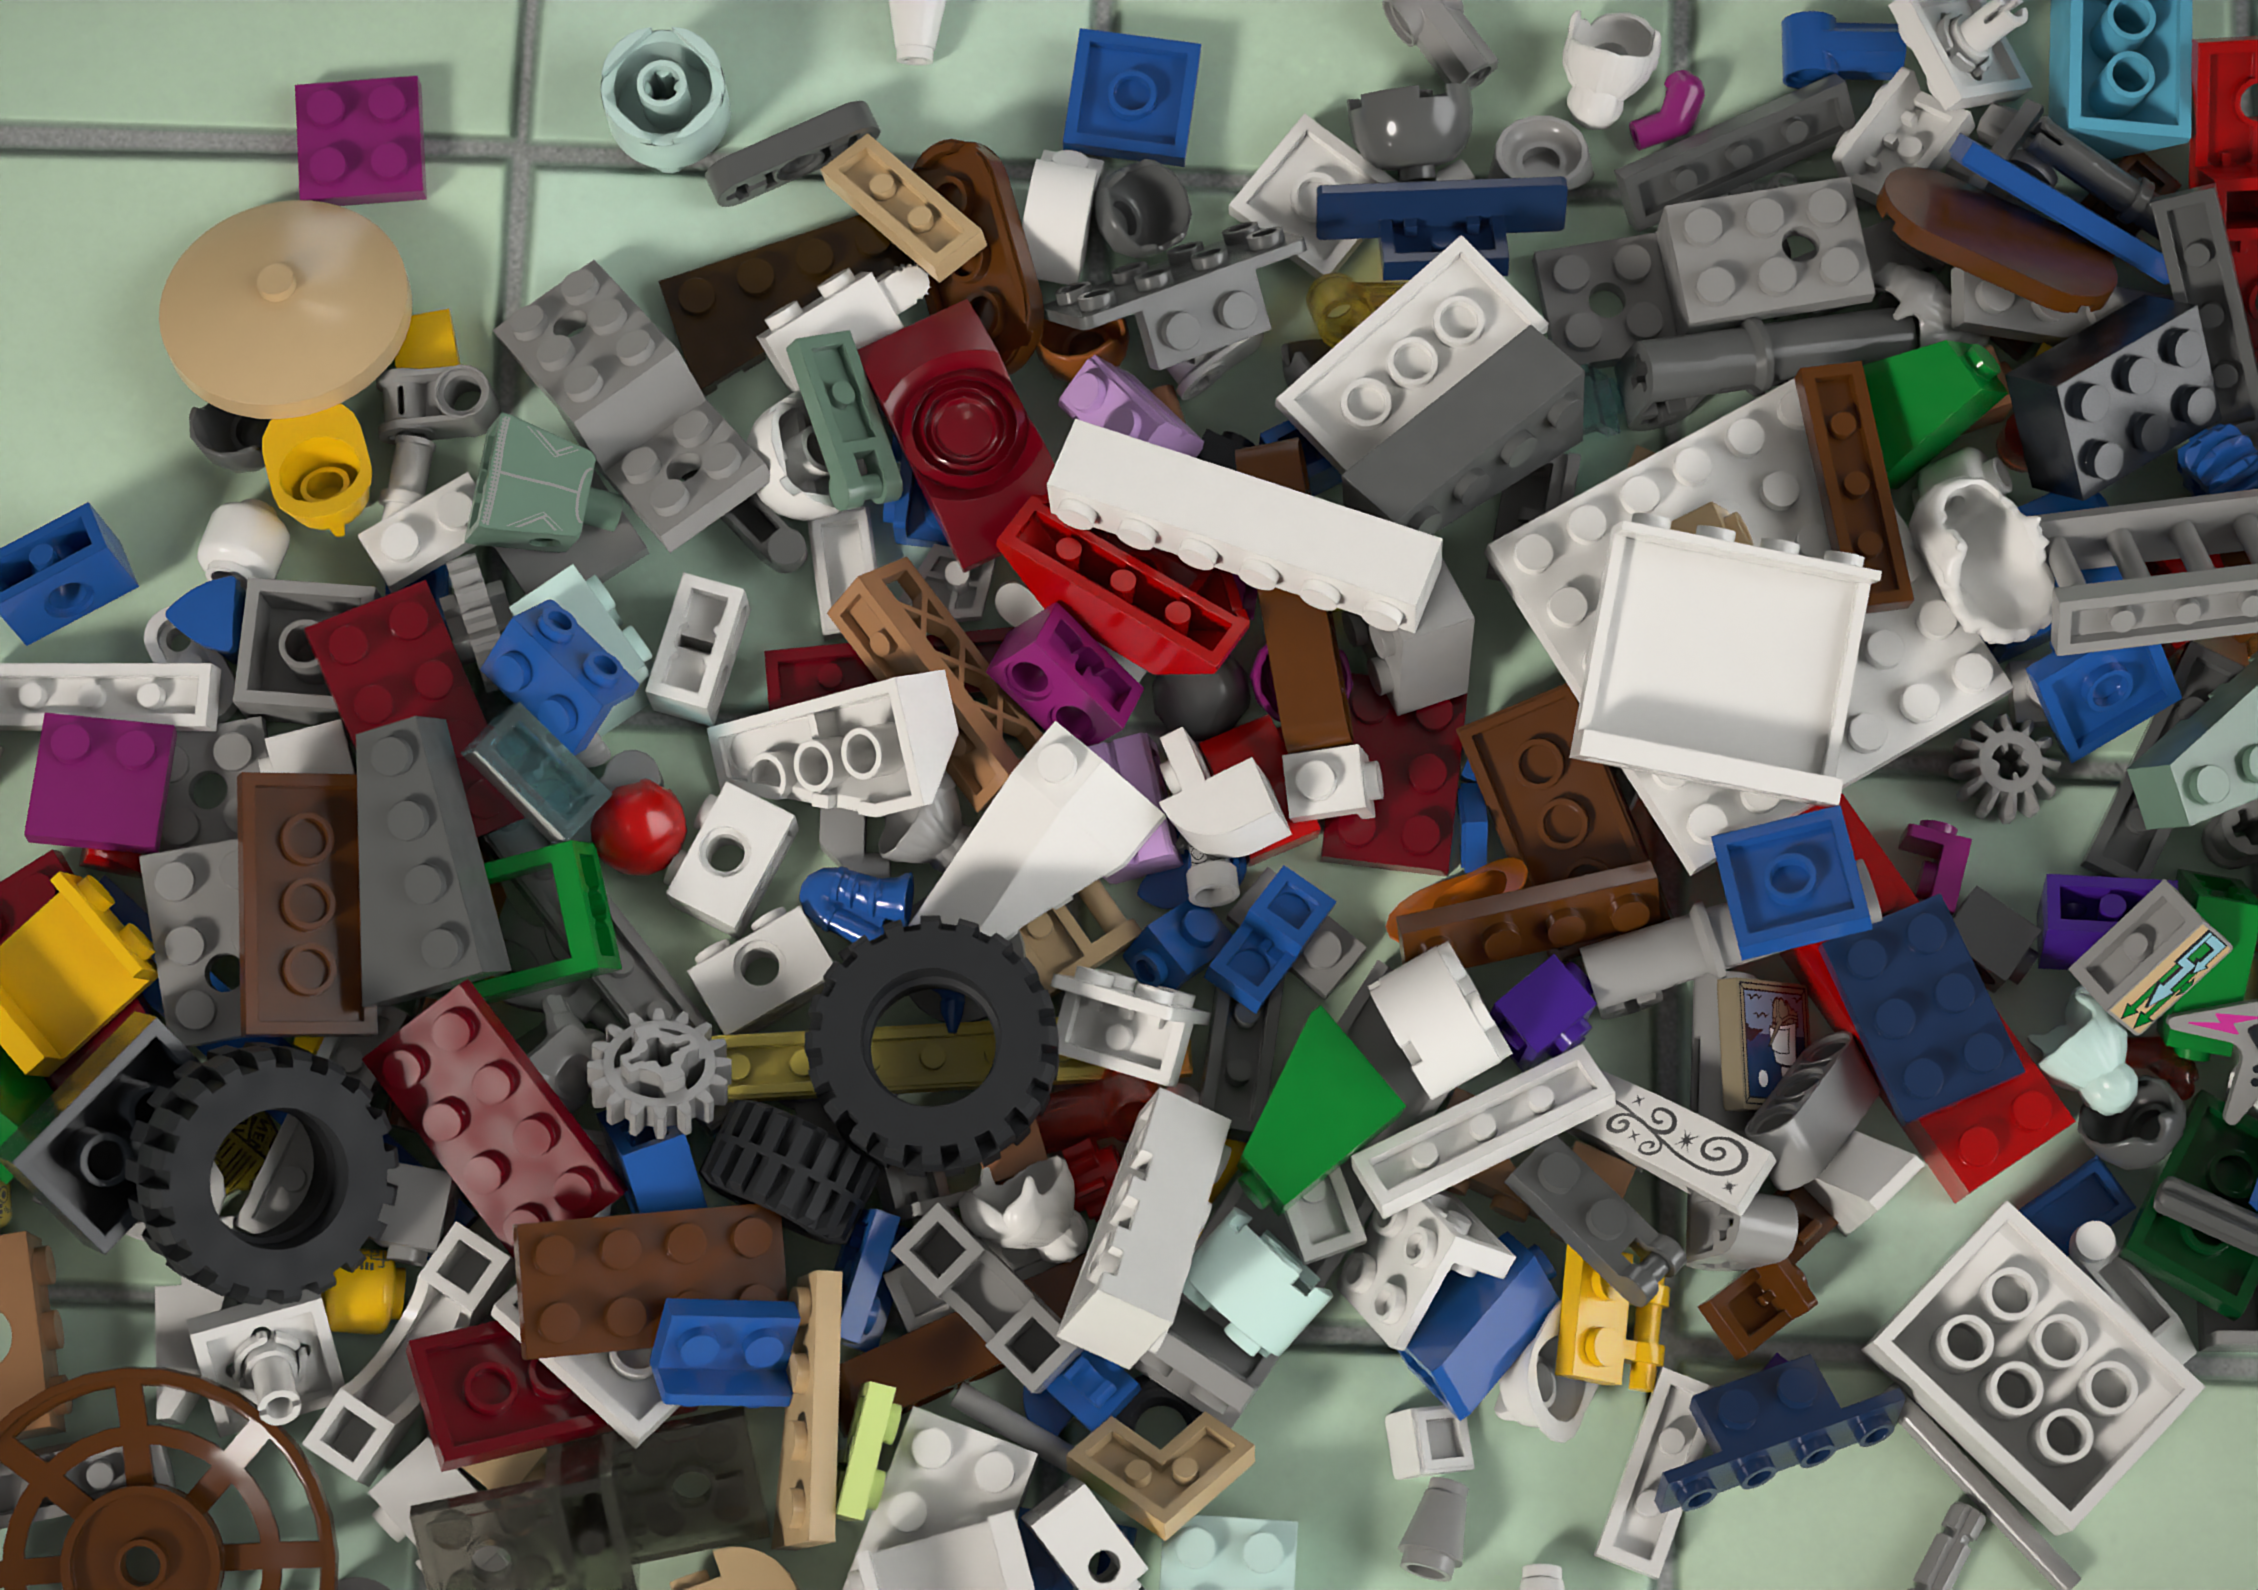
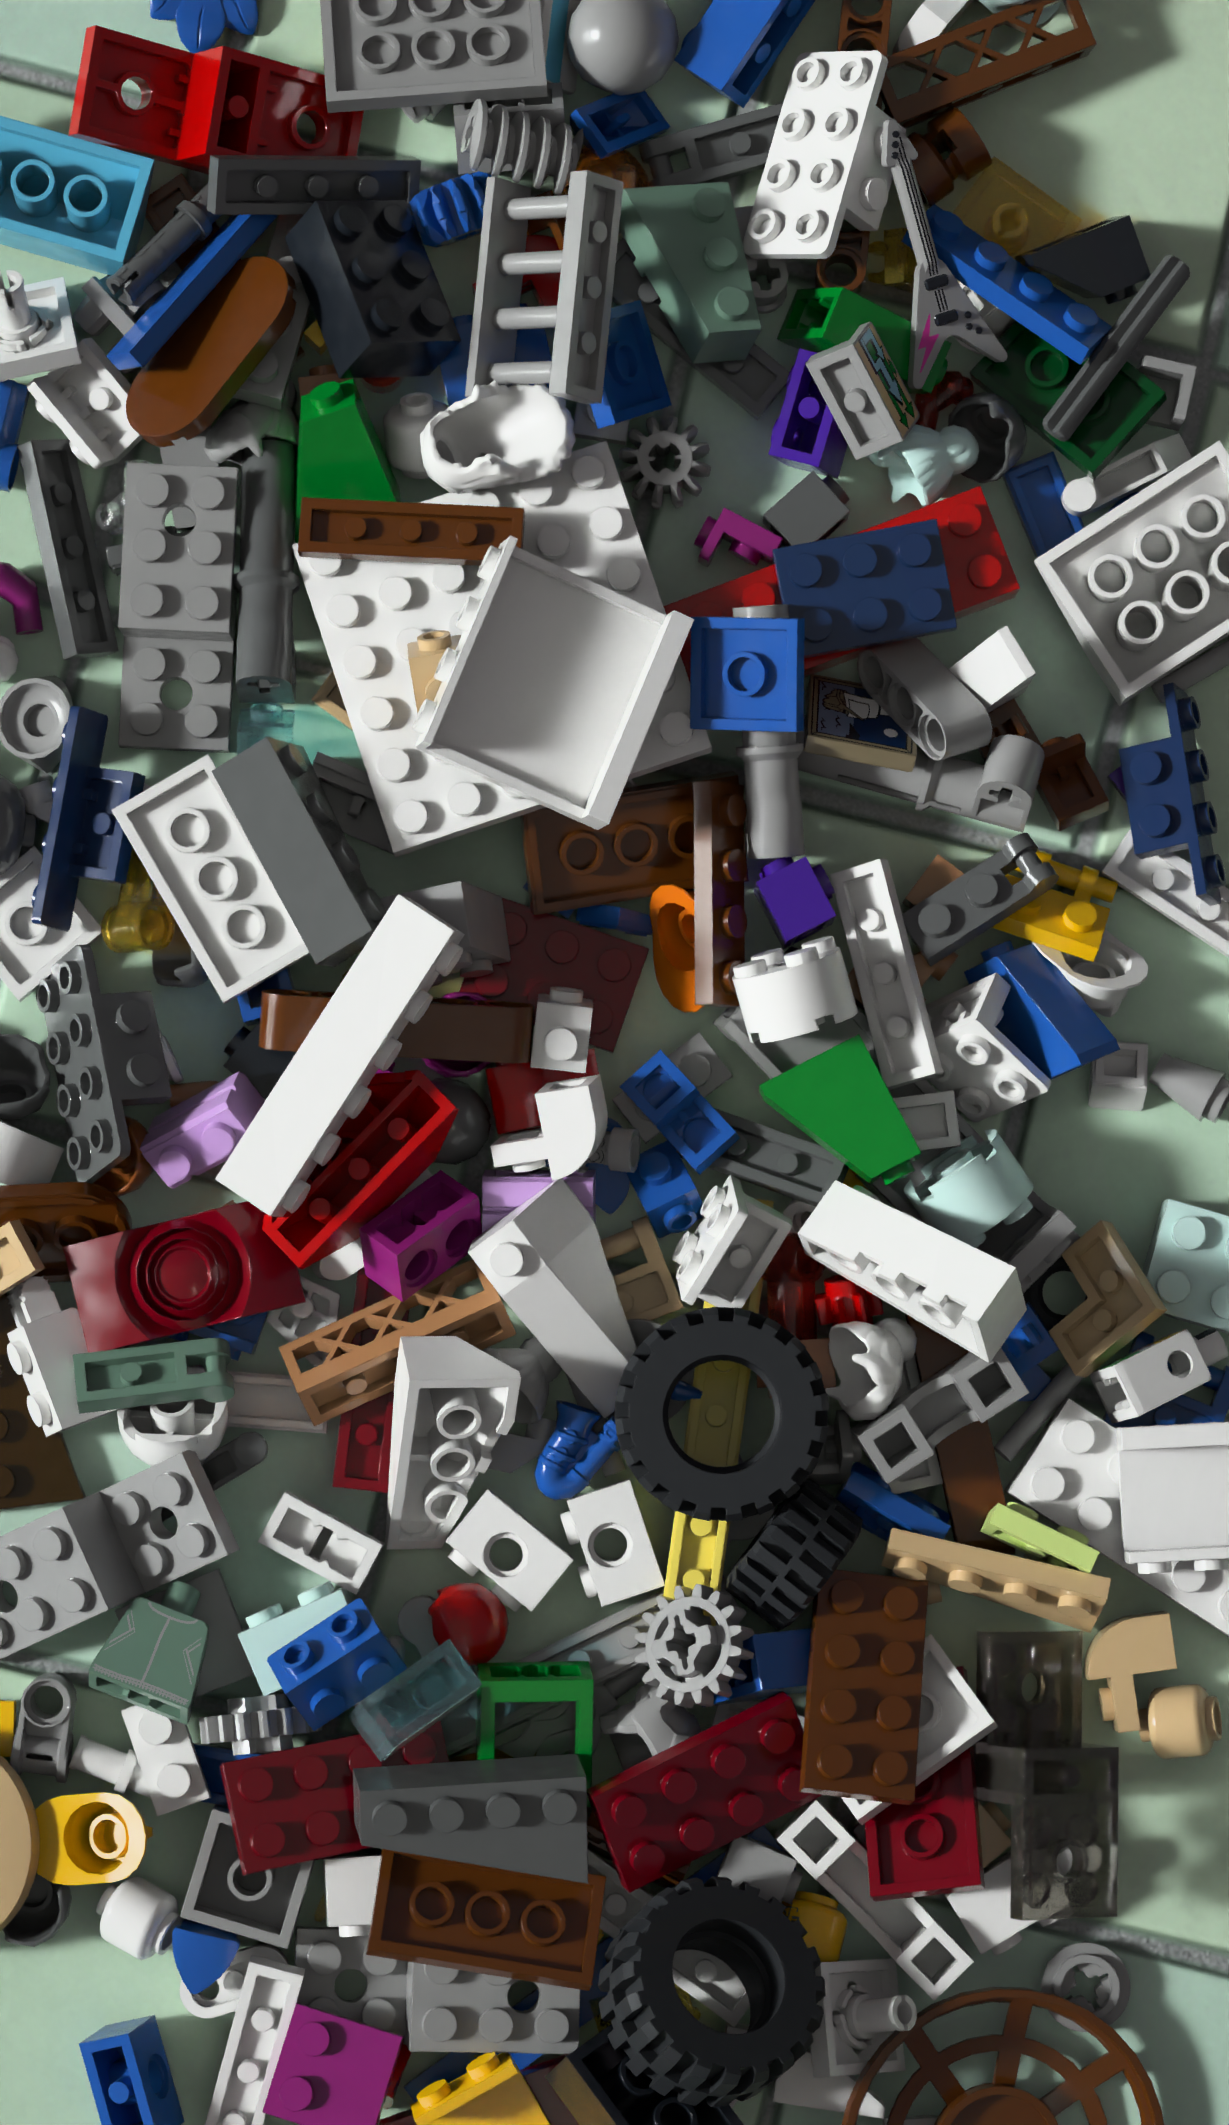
camera: 80 degrees left, 10 degrees up
blue bracket [649,1298,801,1408] -> none
white slope [1566,1070,1777,1217] -> none

